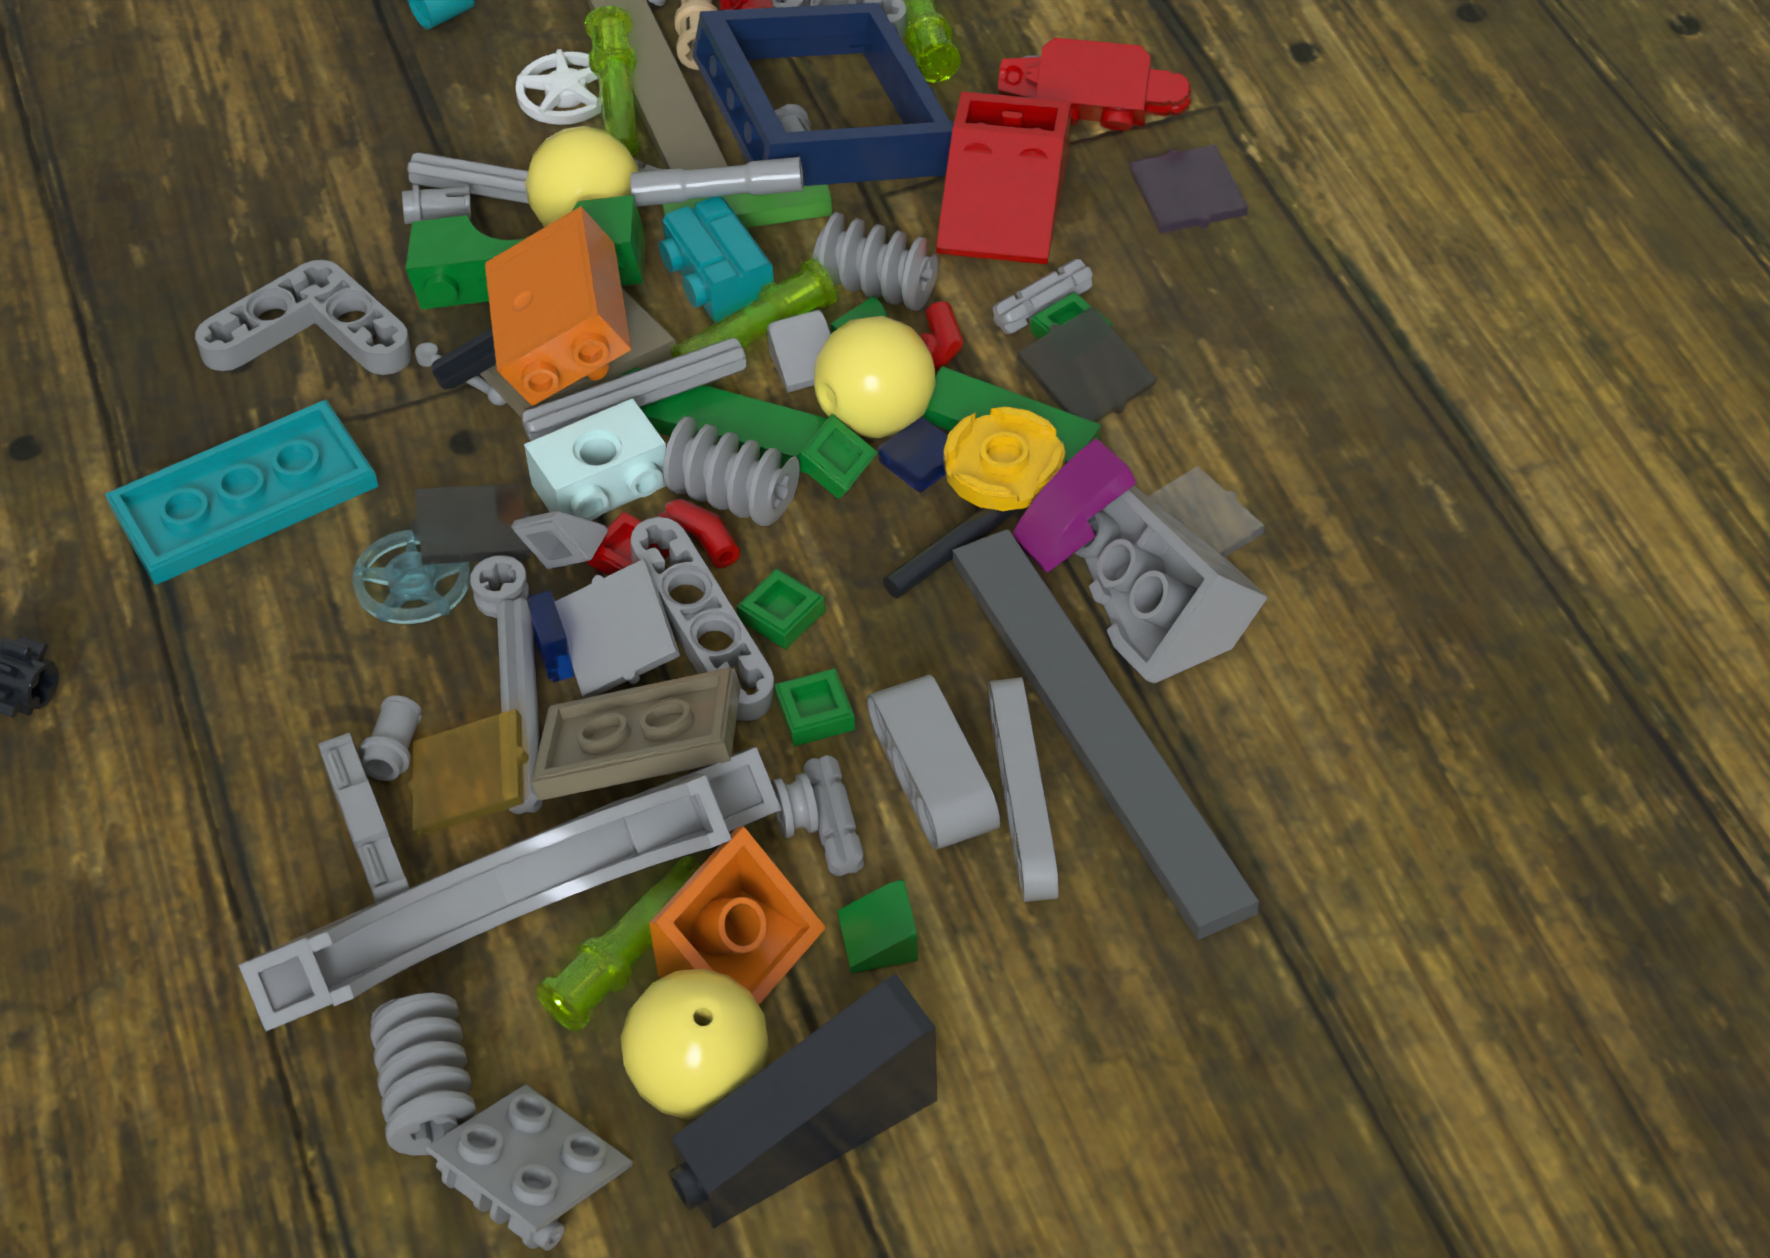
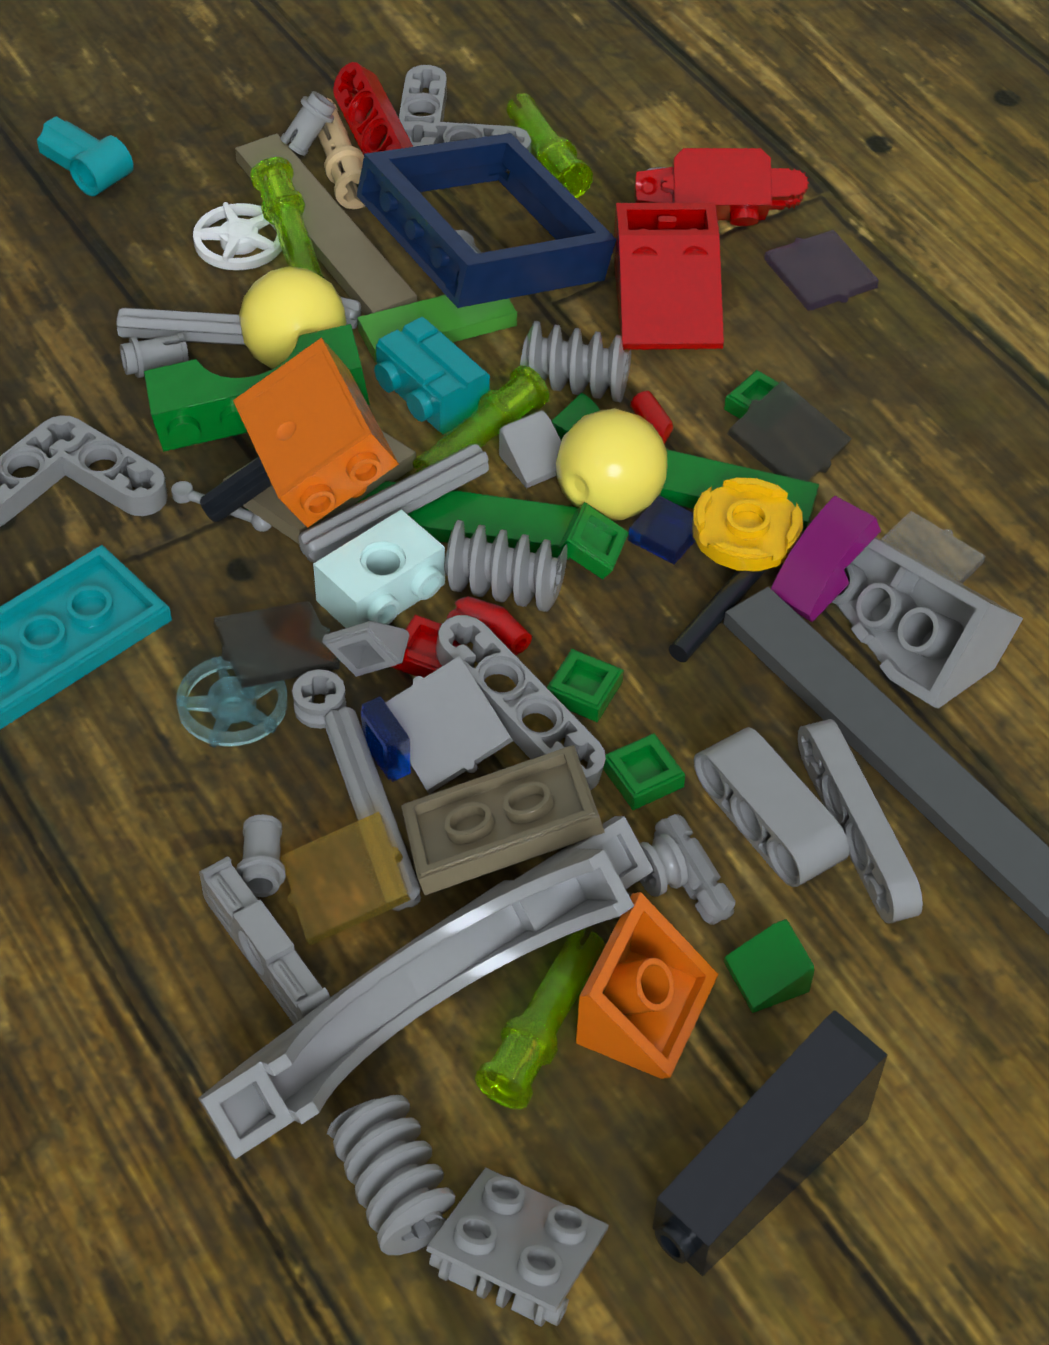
camera: 15 degrees left, 0 degrees up
light yellow piece [620,969,770,1120] -> none
light grey piece [630,157,804,207] -> none
light grey axle [992,259,1093,334] -> none

